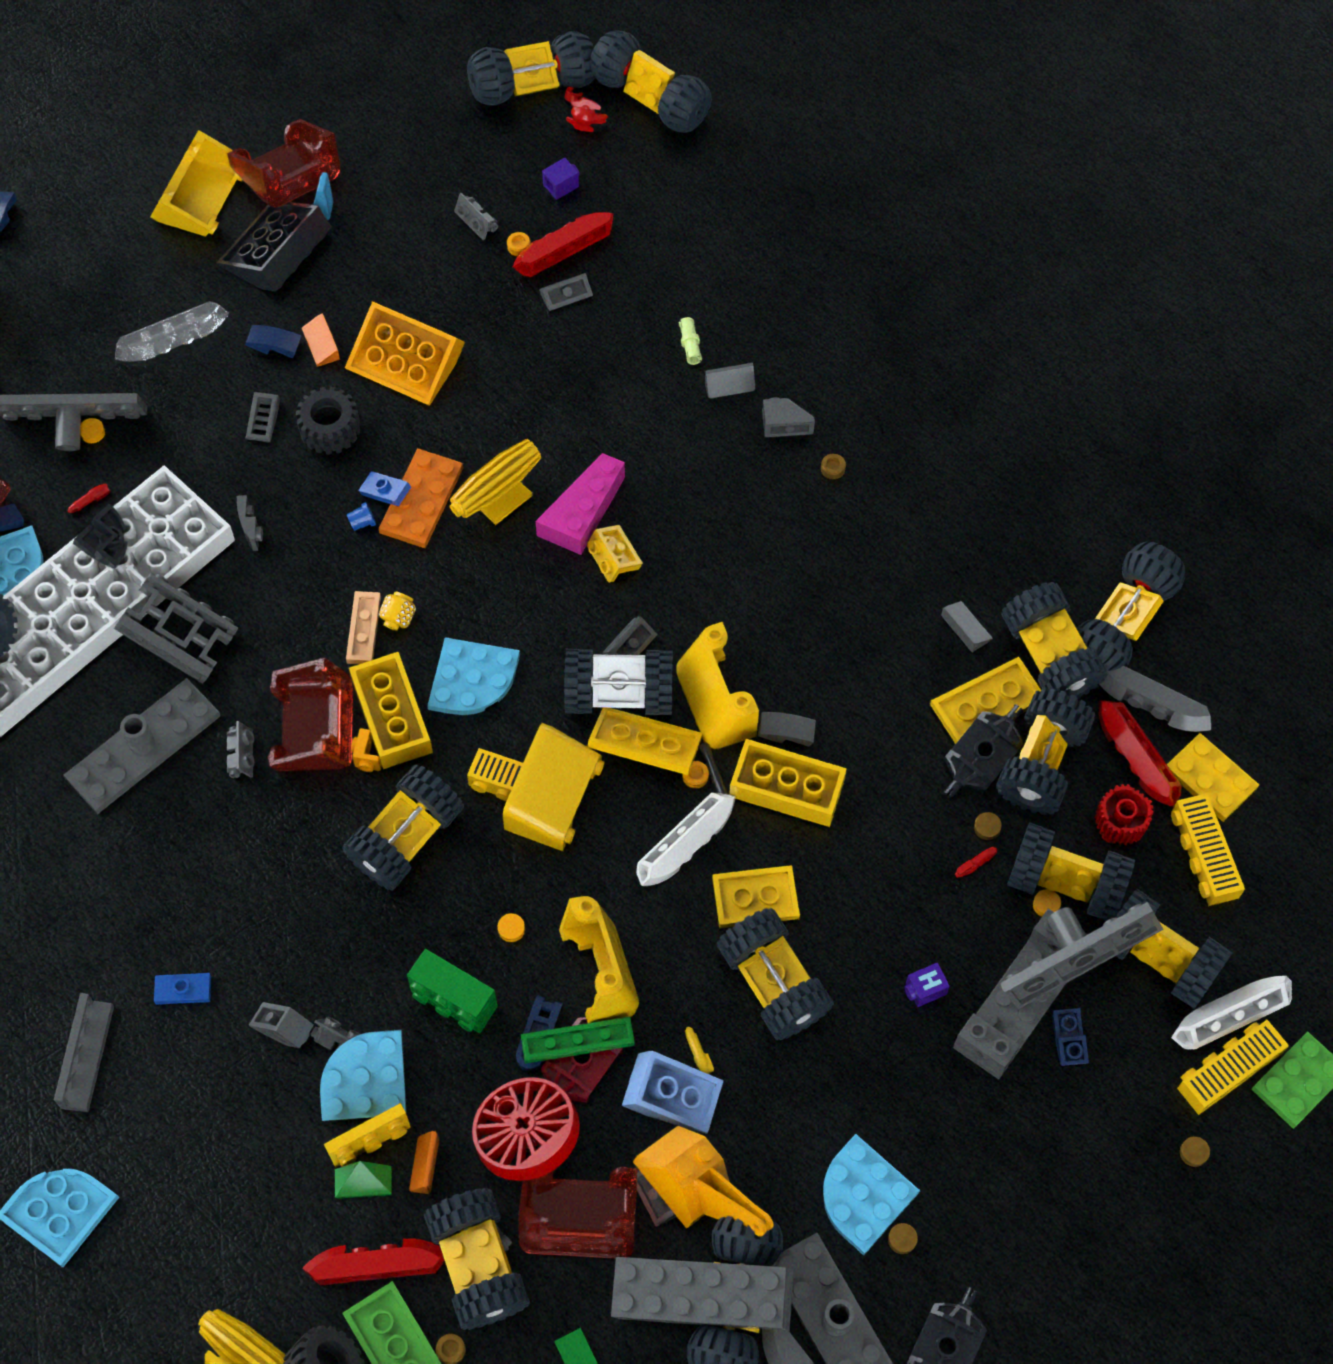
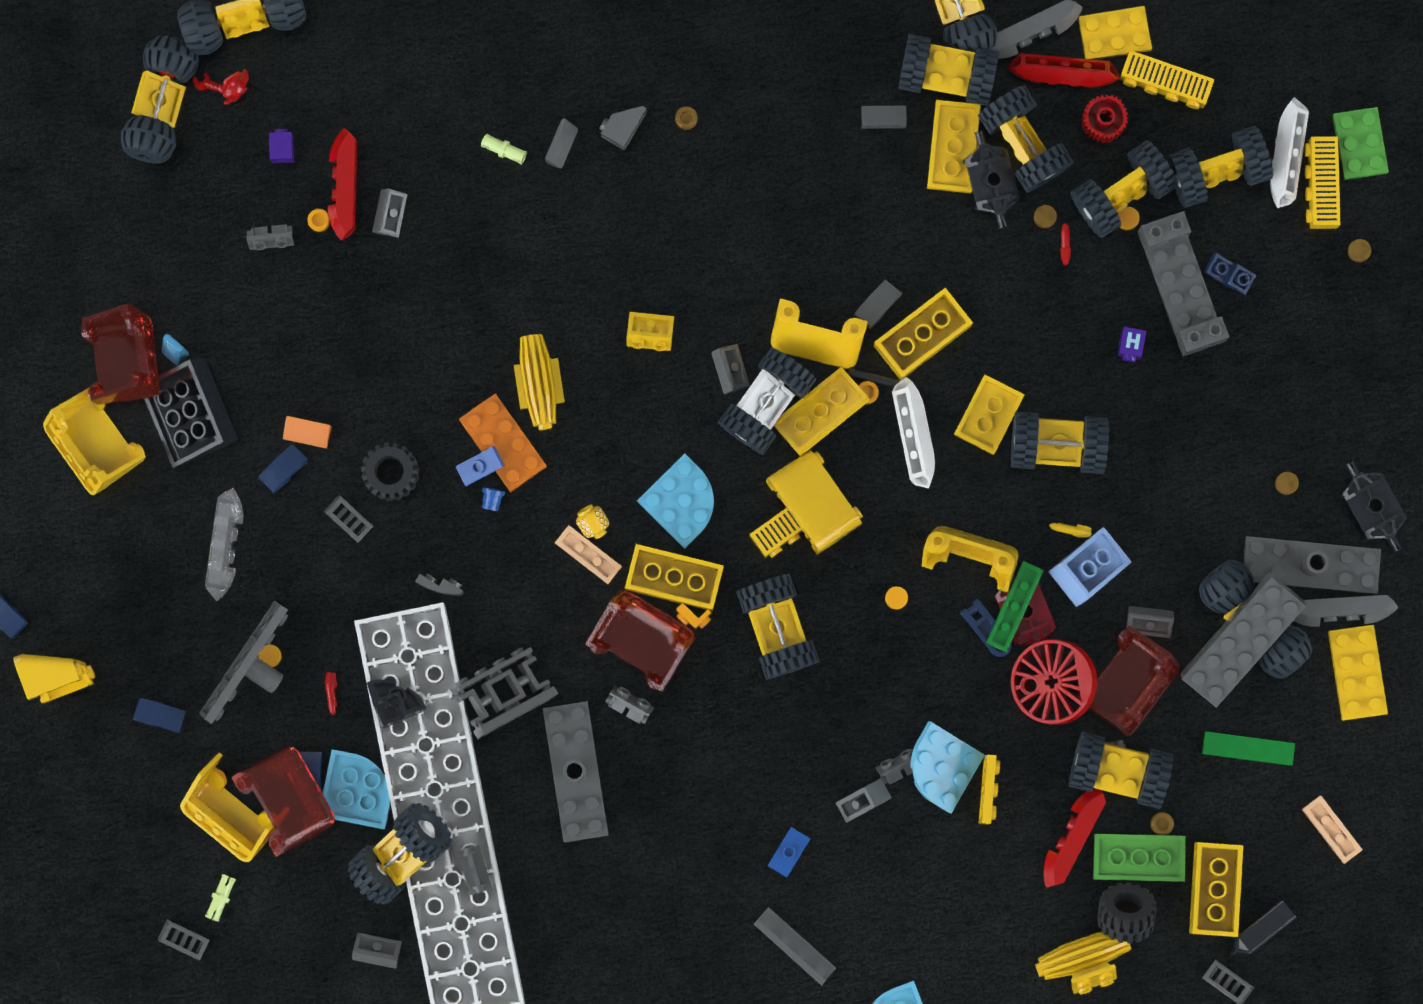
camera: 55 degrees left, 20 degrees up
green slope [335,1161,392,1199] -> none
light orange slope [345,301,465,405] -> none
green brick [407,949,498,1033] -> none
orange slope [409,1131,439,1194] -> none
dark pink wedge [535,453,625,555] -> none
light orange slope [633,1126,774,1236] -> none
medium azure plate [823,1134,920,1255] -> none
dark grey plate [1000,902,1164,1009] -> none

